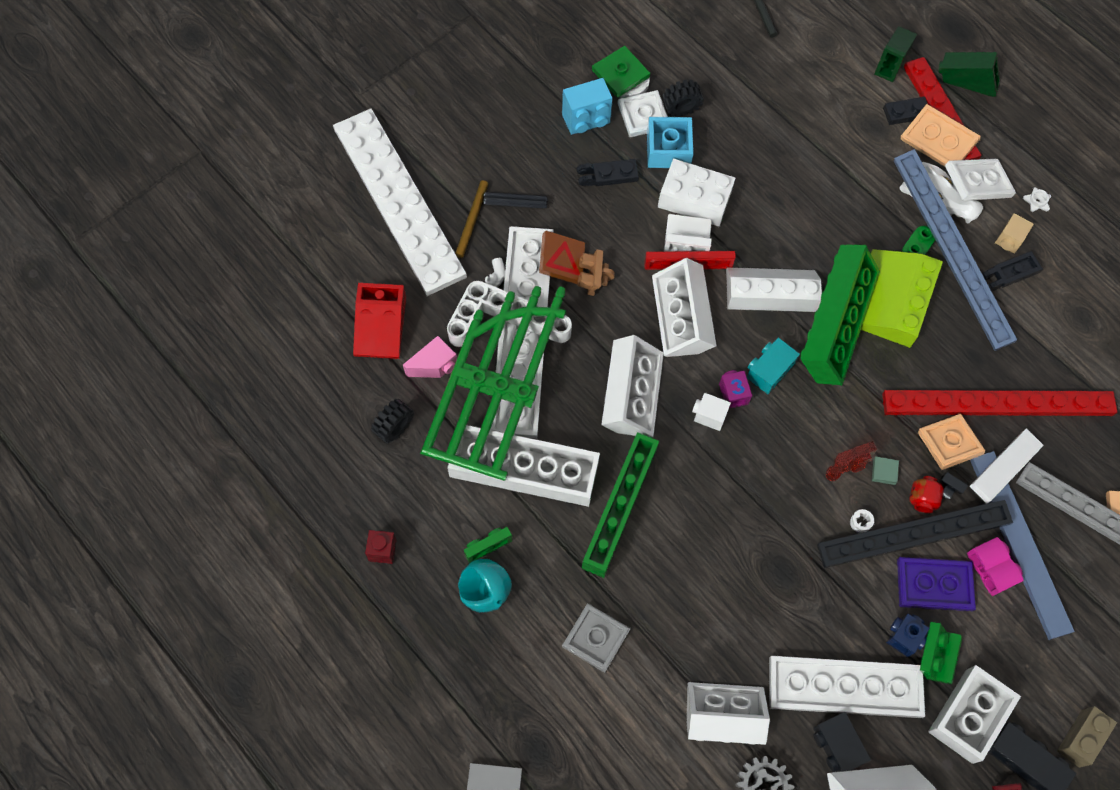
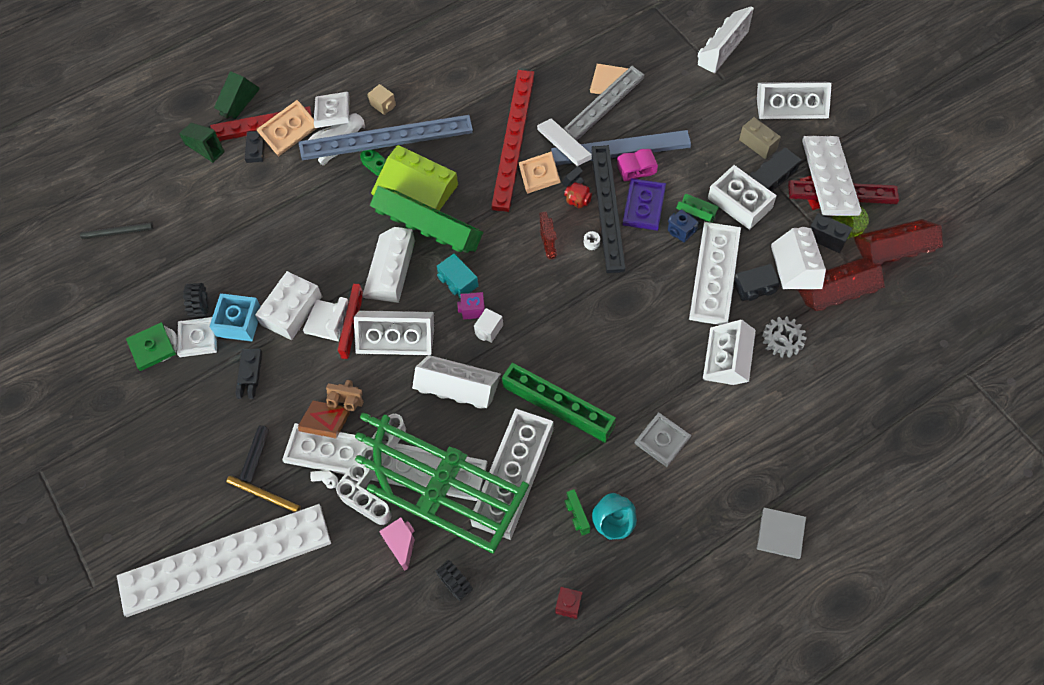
camera: 75 degrees left, 5 degrees down
red slope [353,283,407,359] -> none
medium azure brick [562,78,612,135] -> none
sand green tile [872,456,899,485] -> none
black hinge [982,251,1043,292] -> none
white plate [1023,187,1051,212] -> none

